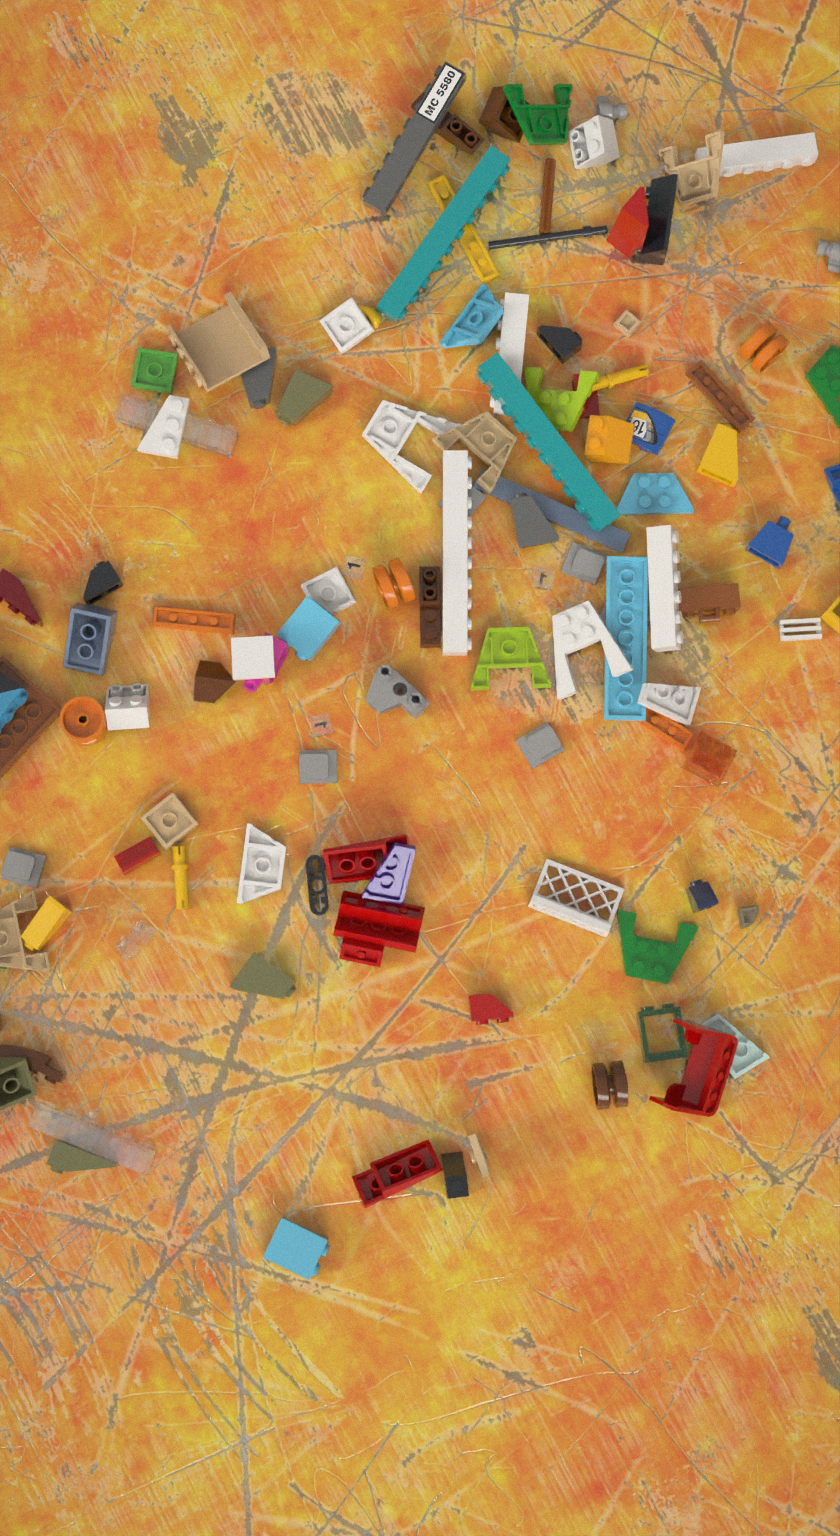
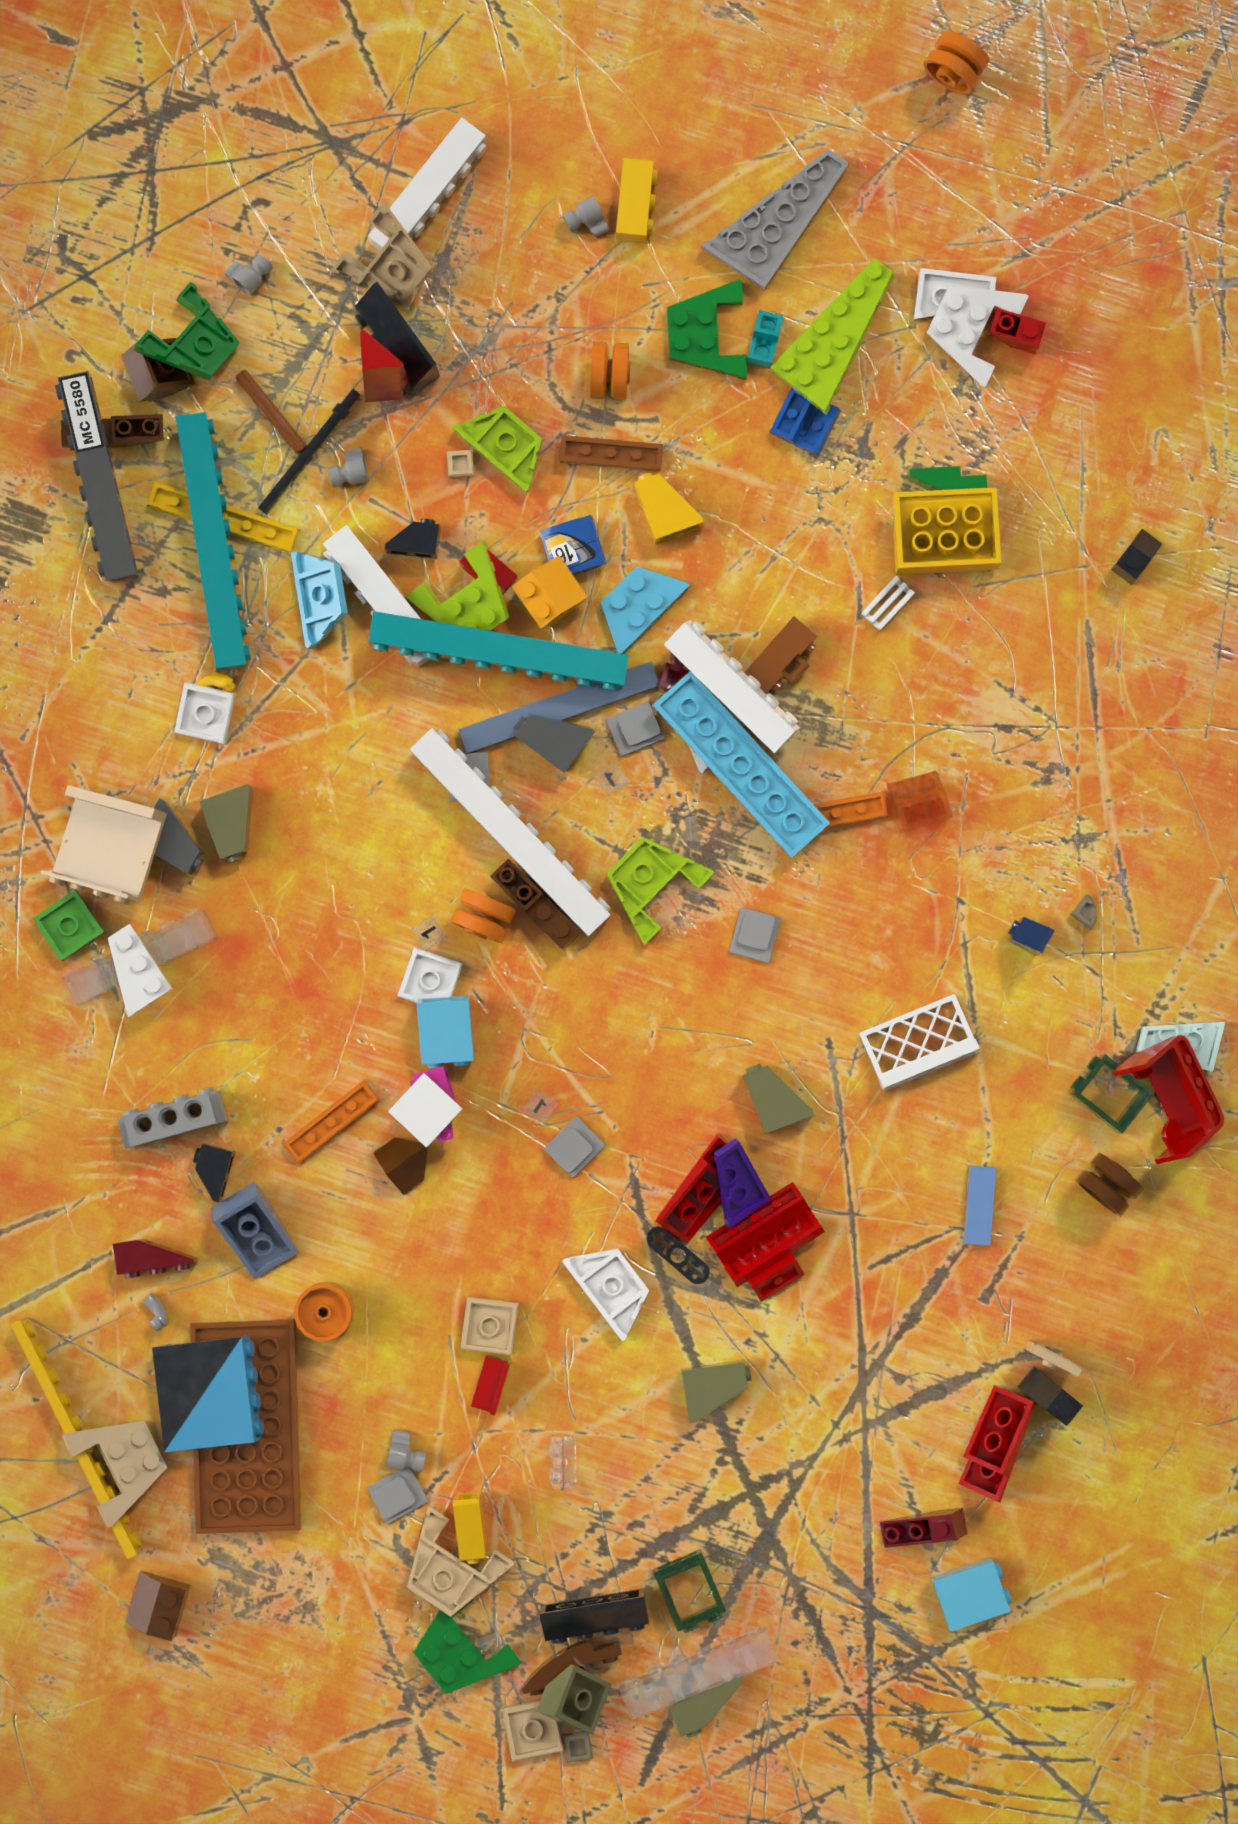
camera: 35 degrees left, 5 degrees up
white slope [105,683,150,730] -> none
yellow pin [171,846,189,910] -> none
white wing [362,400,462,494] -> none
light grey piece [365,664,430,719] -> none
tan wing [432,411,517,494] -> none
red slope [468,994,514,1025] -> none
white wing [552,600,634,700] -> none
white slope [568,115,620,169] -> none
yellow pin [592,364,649,392] -> none
green wing [617,910,698,984] -> none
white wing [637,683,701,726] -> none
blue torso [746,516,793,569] -> none
none -> light grey brick [117,1087,229,1149]
none -> light grey piece [328,447,369,487]
none -> light grey piece [386,1429,426,1472]
none -> lime wing [453,405,542,494]
none -> black slope [539,1588,649,1644]
none -> clear green window [653,1549,726,1633]
none -> dark red plate [656,652,690,692]
none -> olive slope [743,1064,814,1134]
none -> dark red slope [880,1508,968,1548]
none -> medium blue tile [964,1165,996,1246]

